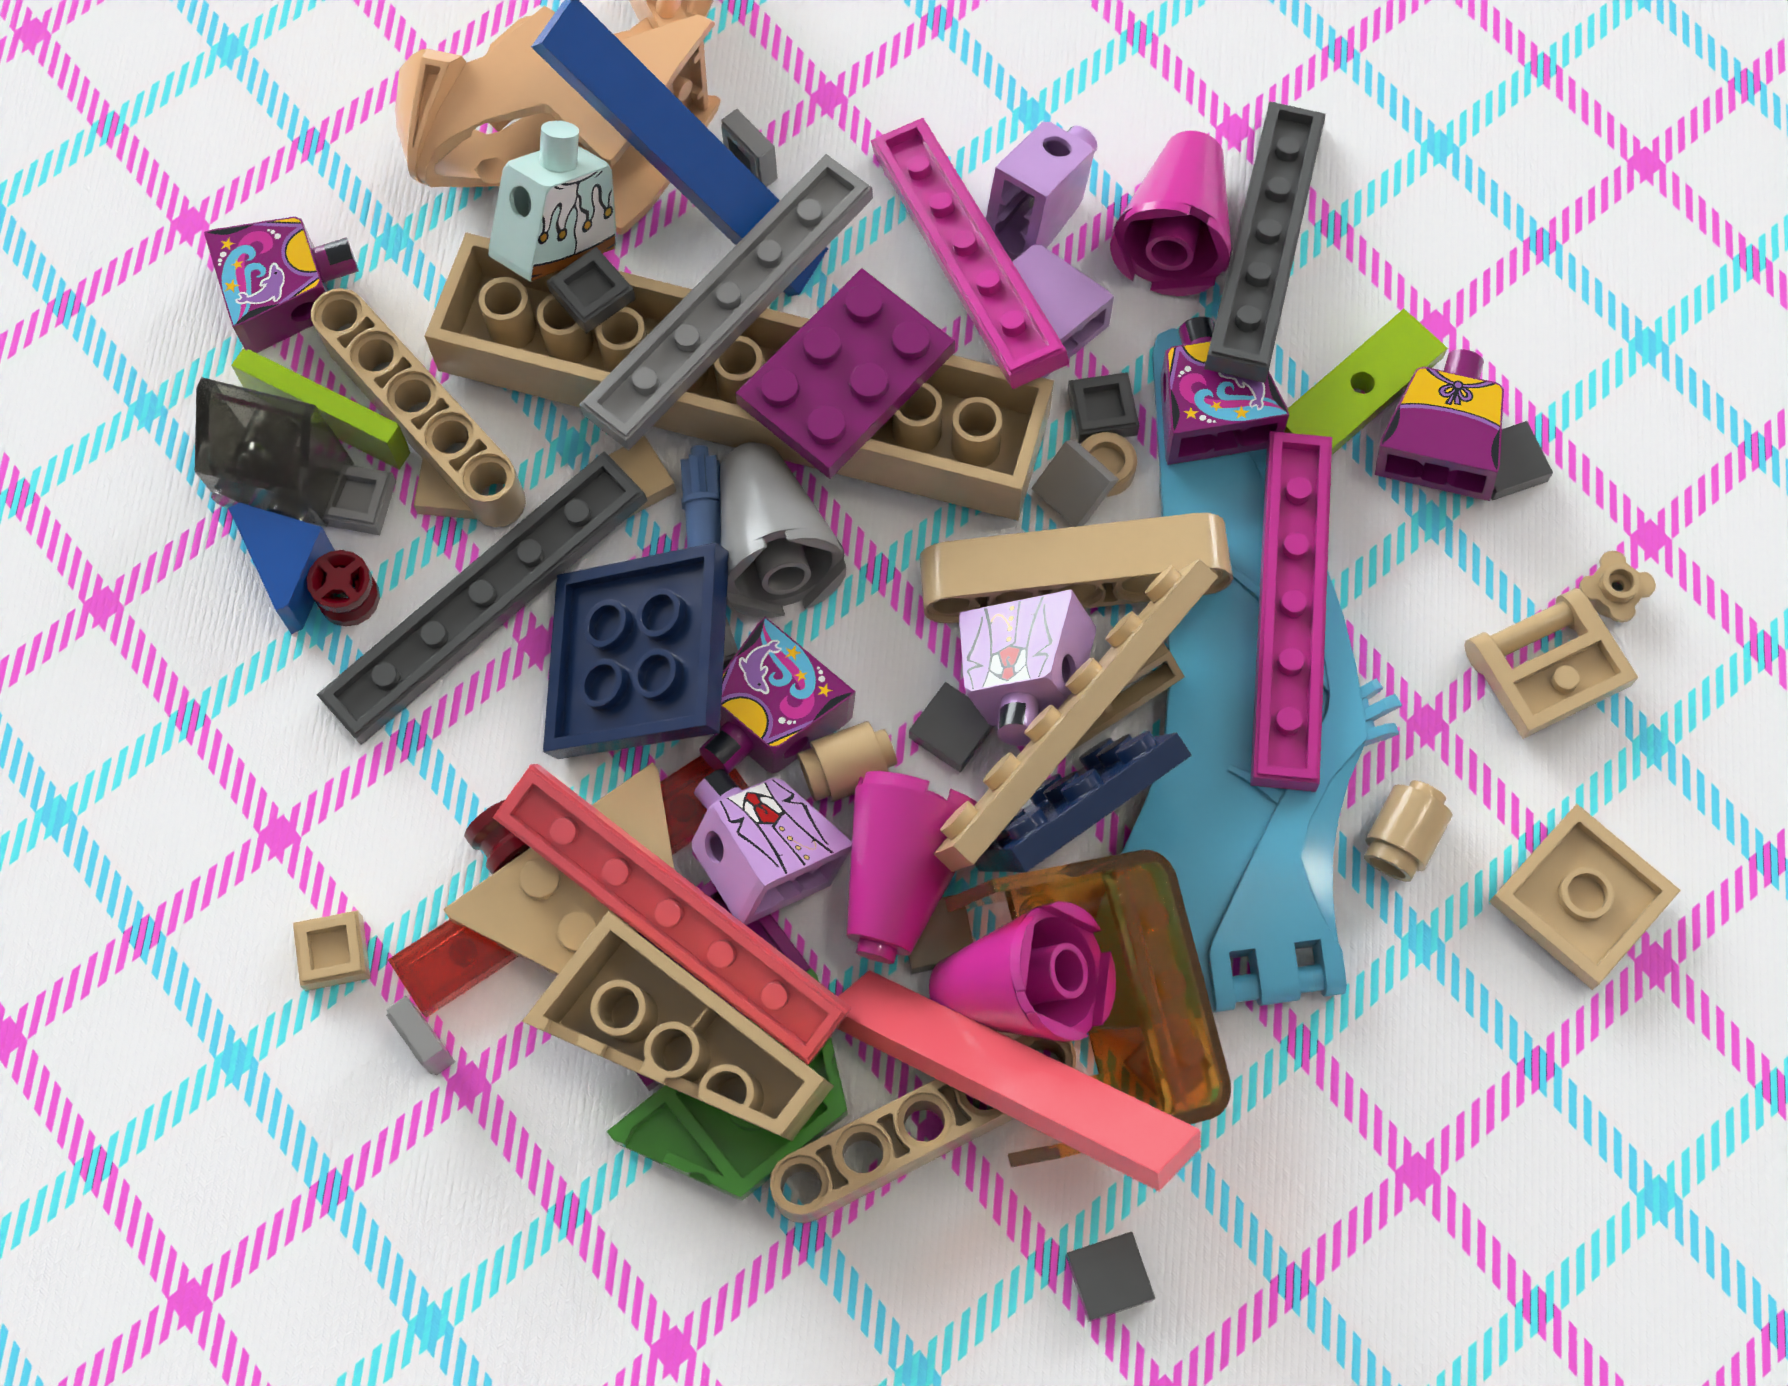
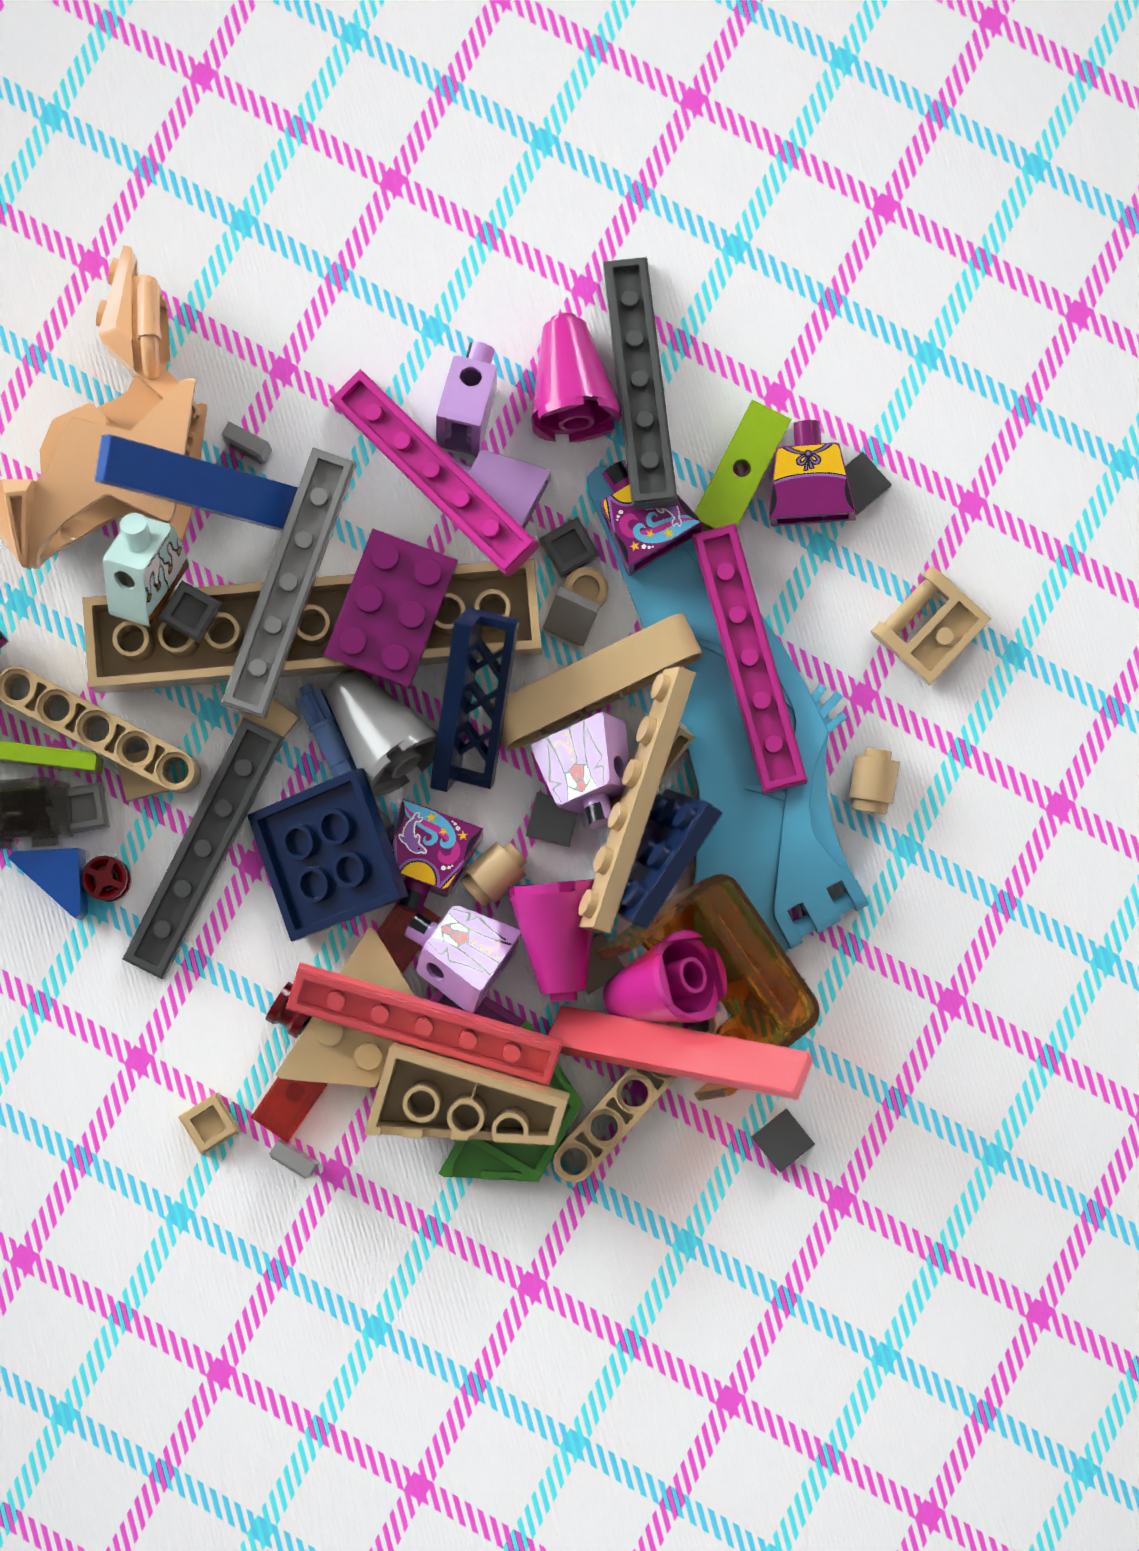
camera: 20 degrees left, 15 degrees up
tan plate [1489,804,1681,990] -> none
tan plate [1579,551,1656,623] -> none
none -> dark blue fence [430,607,520,792]

